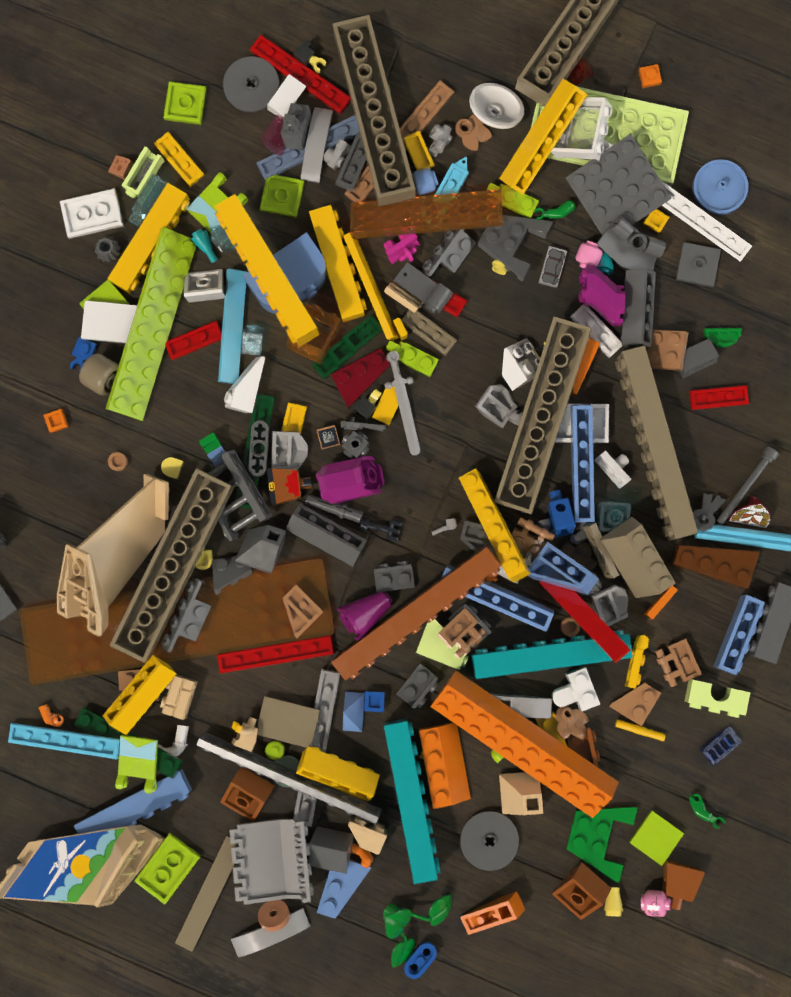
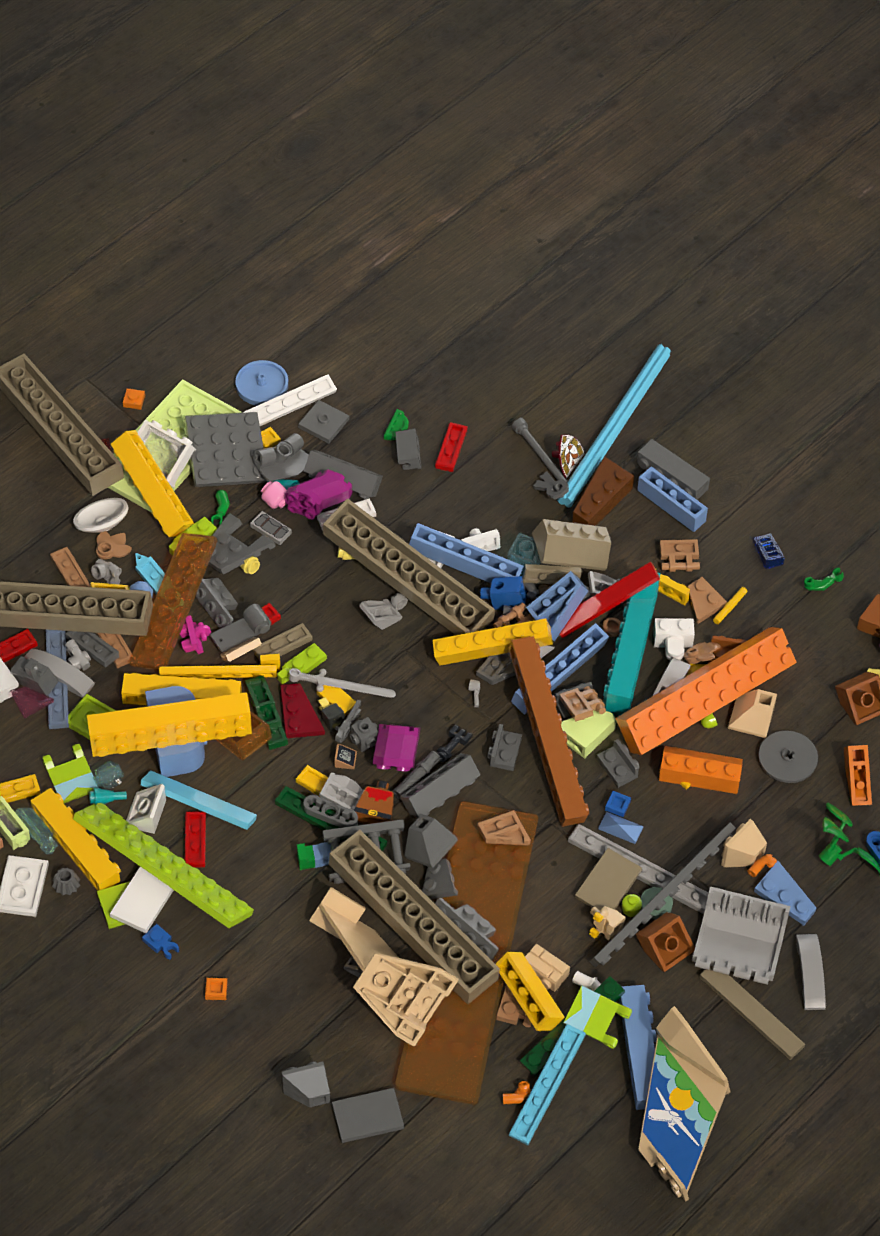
camera: 75 degrees left, 30 degrees down
dark tan head [79,353,119,396] -> none
medium nougat tile [108,452,128,471] -> none
lime tile [134,832,201,904] -> none
light yellow tile [161,457,184,480] -> none
red tile [217,635,334,673] -> none
white slope [224,356,265,413] -> none
clear light blue bracket [241,324,264,356] -> none
nougat piece [258,900,290,932] -> none
yellow brick [296,746,380,802] -> none
dark grey slope [308,826,355,874] -> none
magenta cone [337,591,392,641] -> none
teal brick [384,718,440,884] -> none
white slope [502,338,540,391] -> none
green wing [566,806,638,883] -> none
dark tan brick [615,346,698,541] -> none
lime tile [629,810,684,866] -> none
orange tile [644,585,678,619] -> none
medium nougat plate [647,330,688,371] -> none
yellowish green arch [684,679,750,718] -> none

